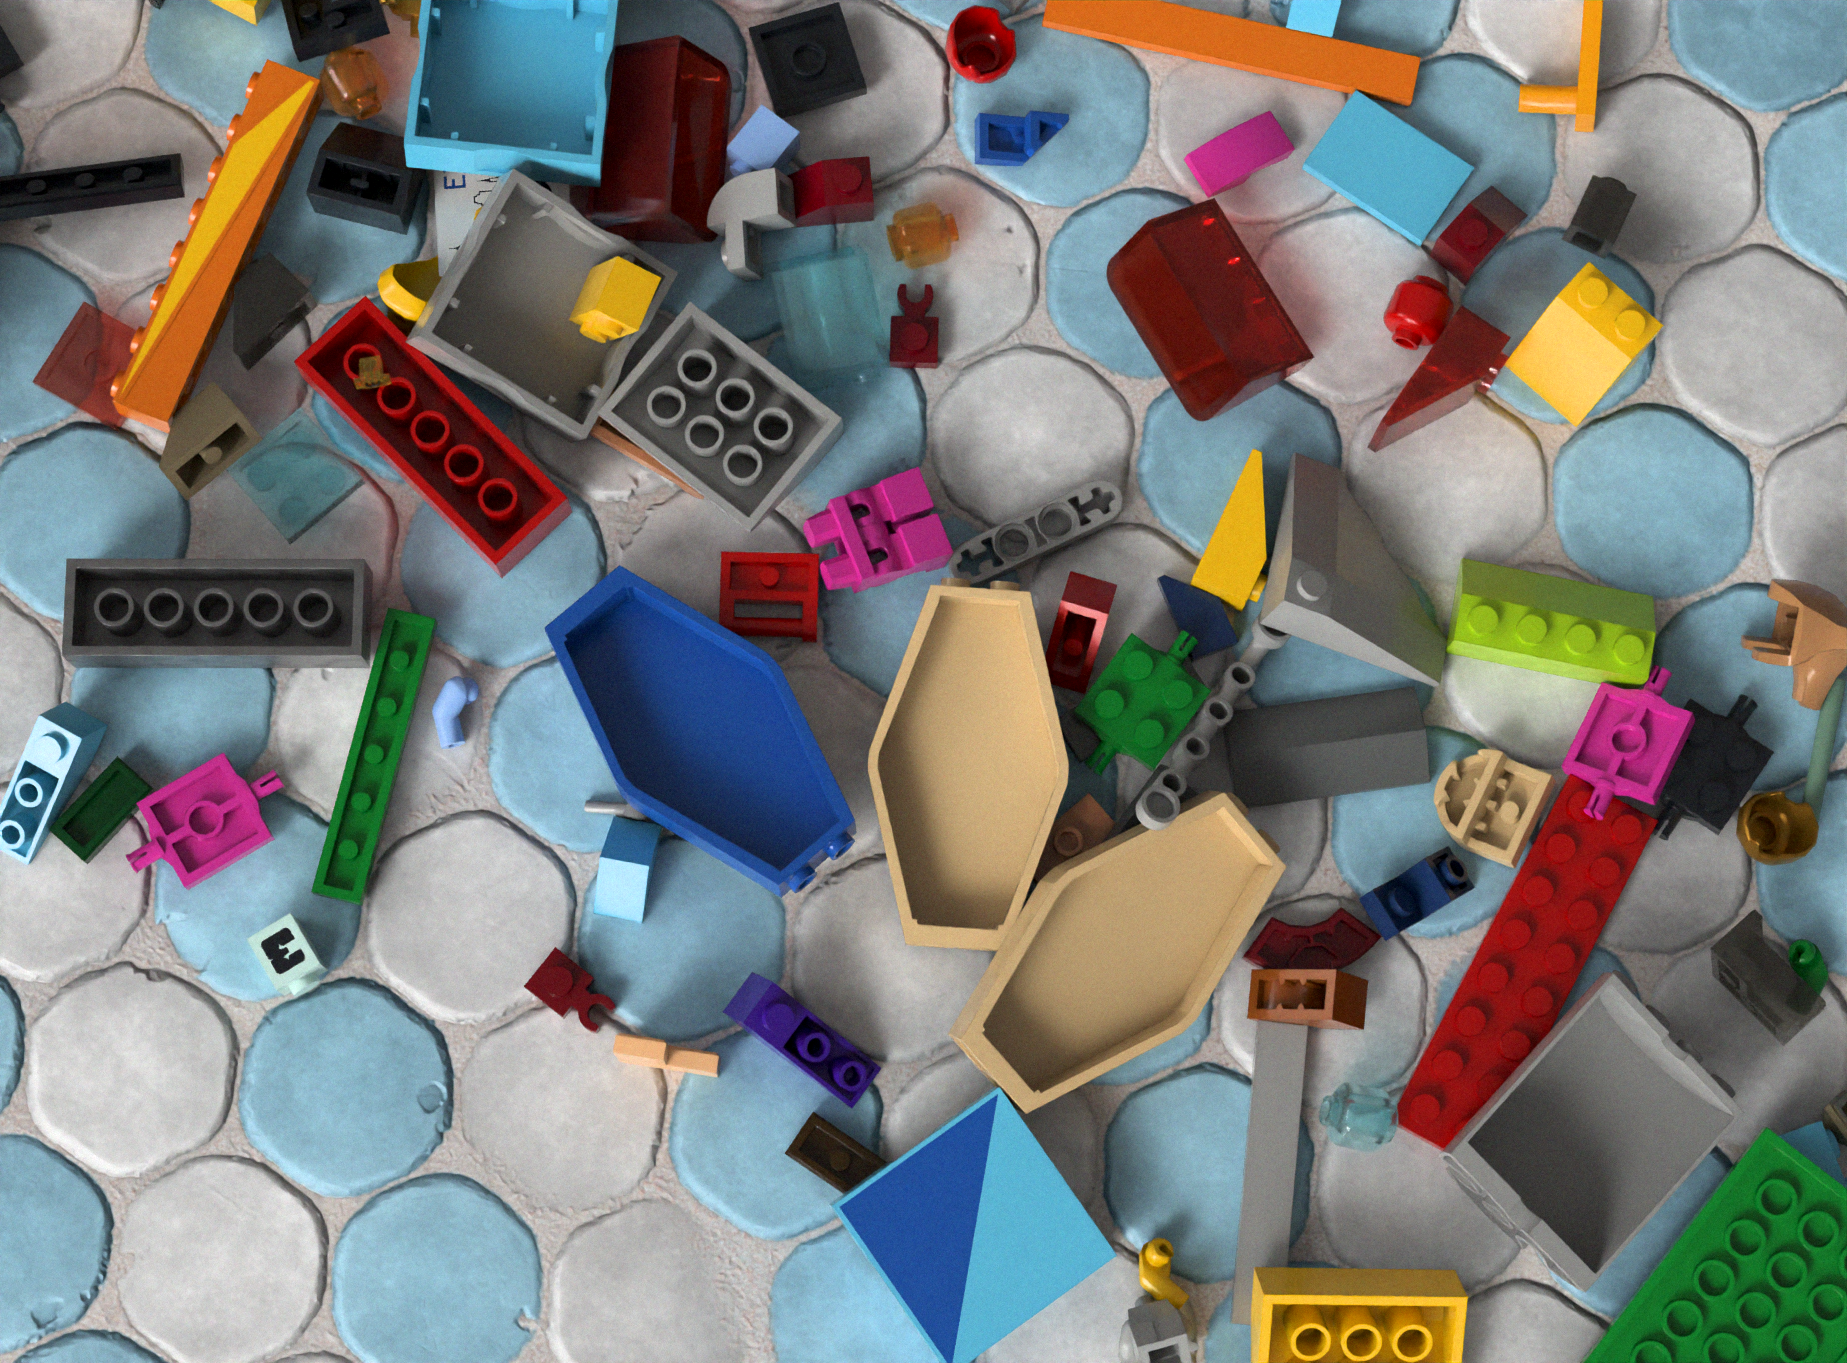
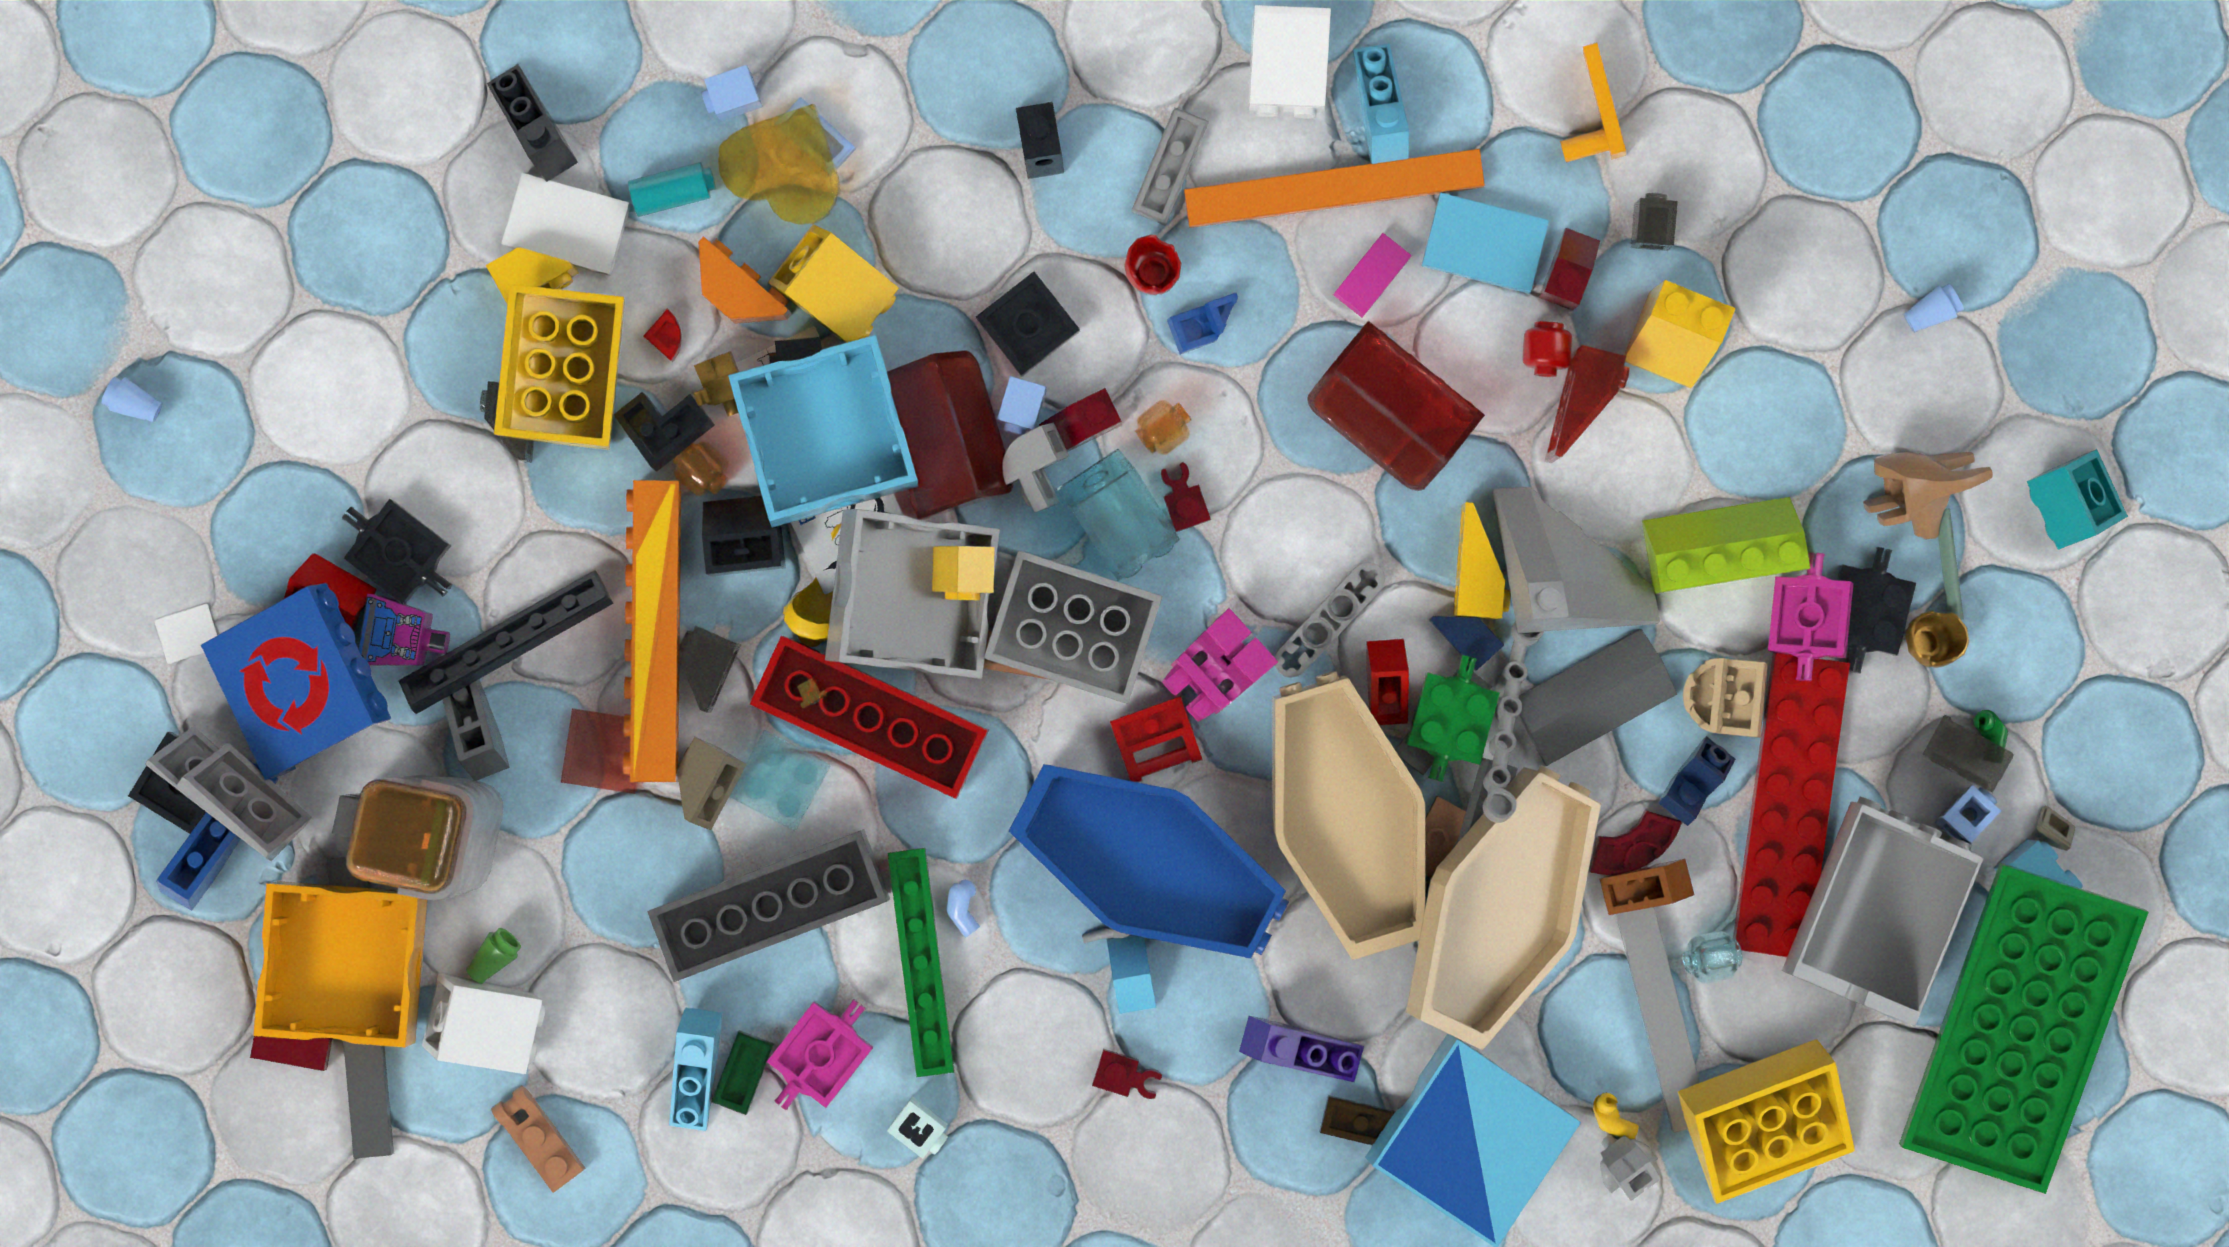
camera: 15 degrees left, 10 degrees up
light nougat tile [613,1033,721,1078] -> none
none -> light blue brick [1935,785,2001,844]

